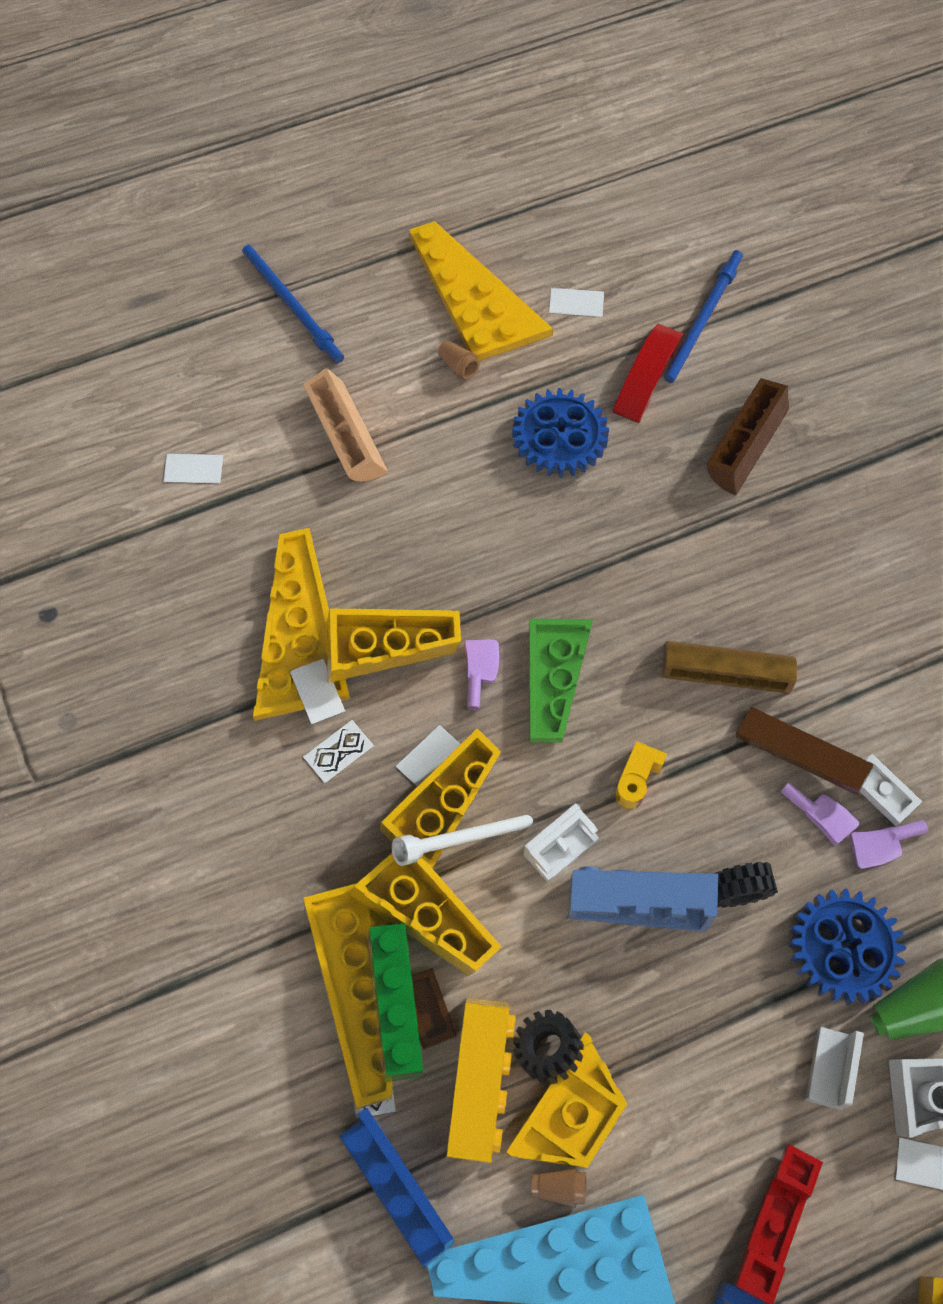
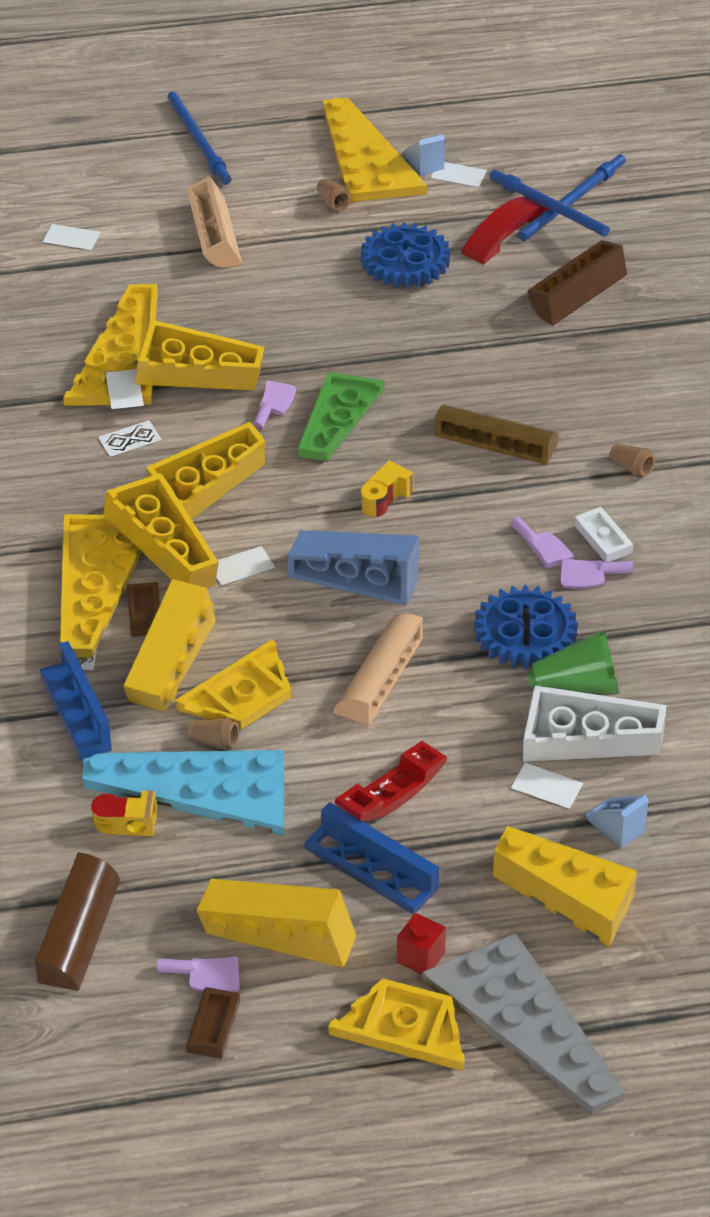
camera: 15 degrees right, 20 degrees down
green brick [368,923,423,1082] -> none
white piece [392,815,533,866] -> none
black tyre [513,1010,584,1084] -> none
white hinge [523,803,599,883] -> none
black tyre [714,862,778,908] -> none
reddish brown tile [736,707,874,795] -> none
white panel [805,1027,864,1110] -> none
none -> white sticker [216,546,275,586]
none -> light nougat brick [333,614,423,726]
none -> light blue slope [403,134,445,176]
none -> blue bar [489,169,610,237]
none -> medium nougat cone [609,443,655,477]

